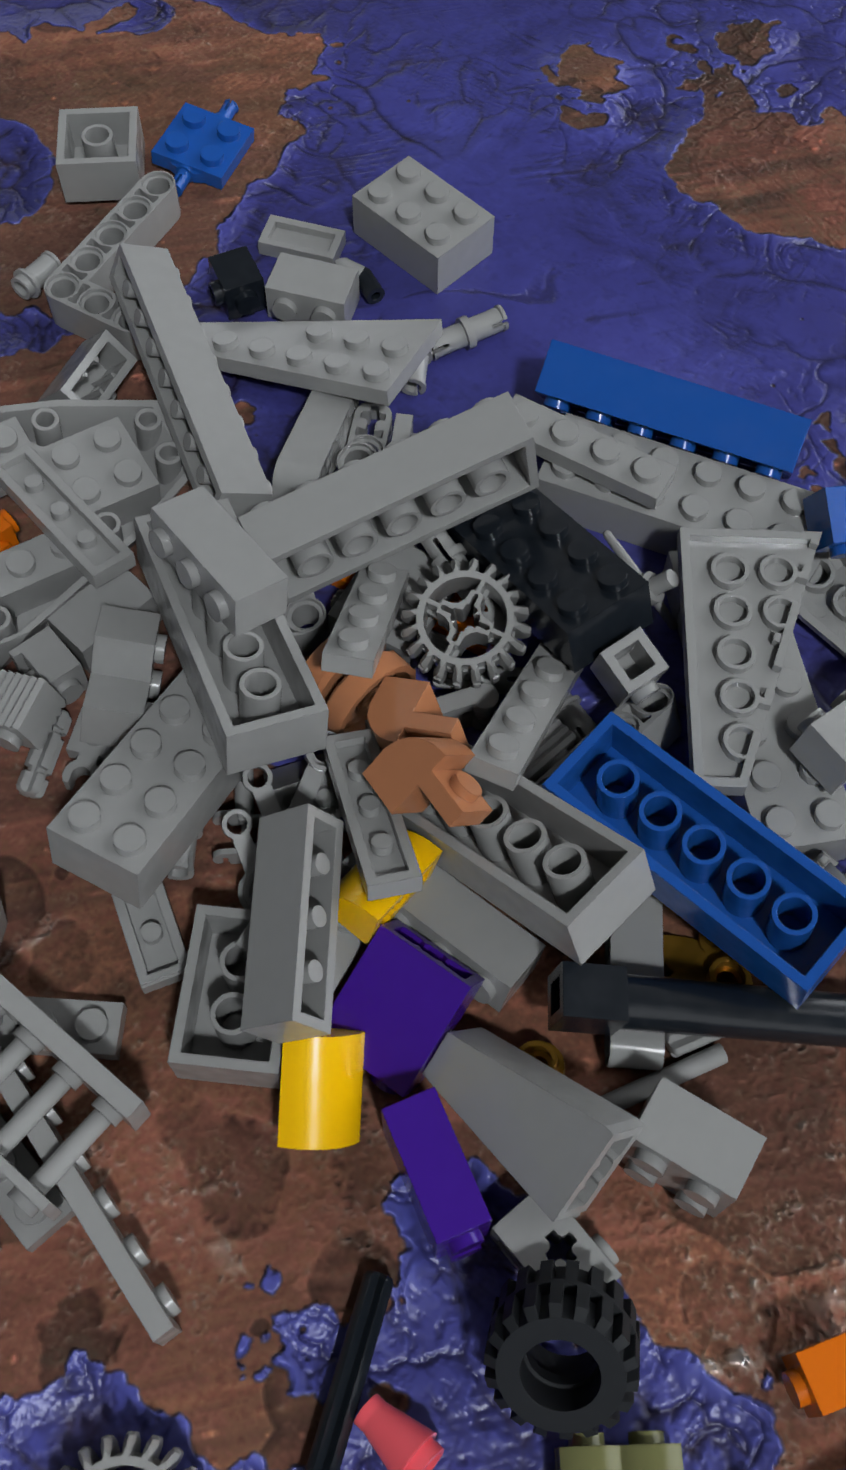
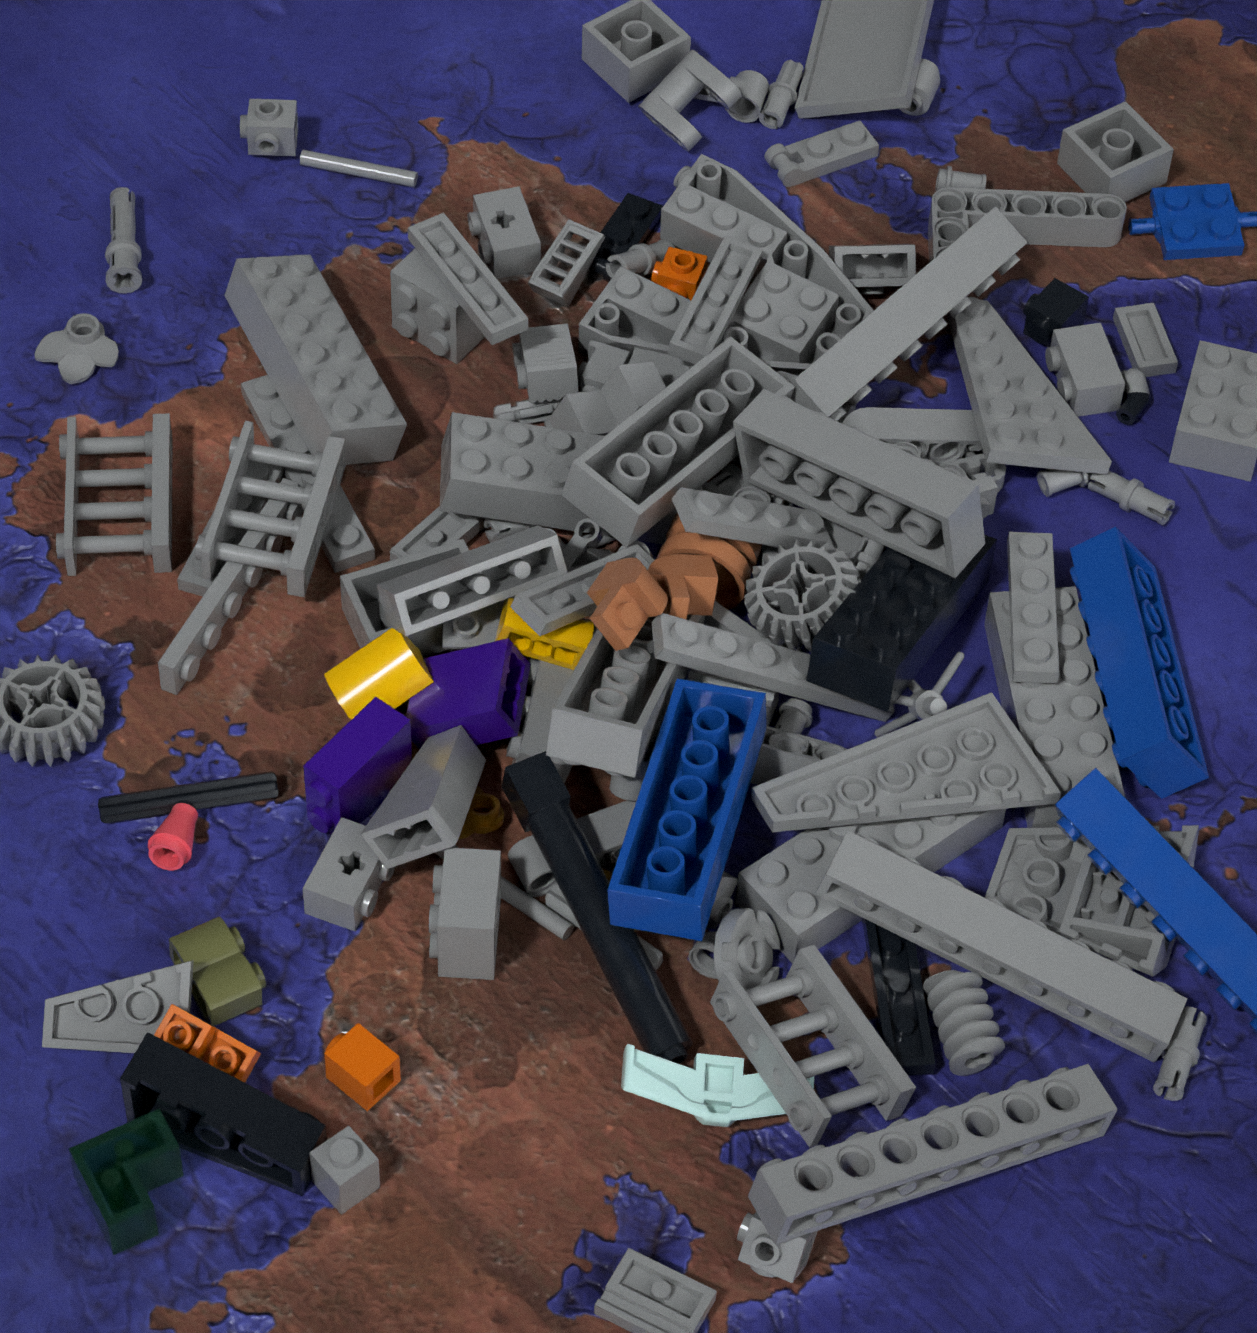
camera: 60 degrees right, 10 degrees down
light grey brick [148,485,288,637] -> none
black tyre [483,1259,640,1440] -> none
light grey brick [590,627,669,707] -> none

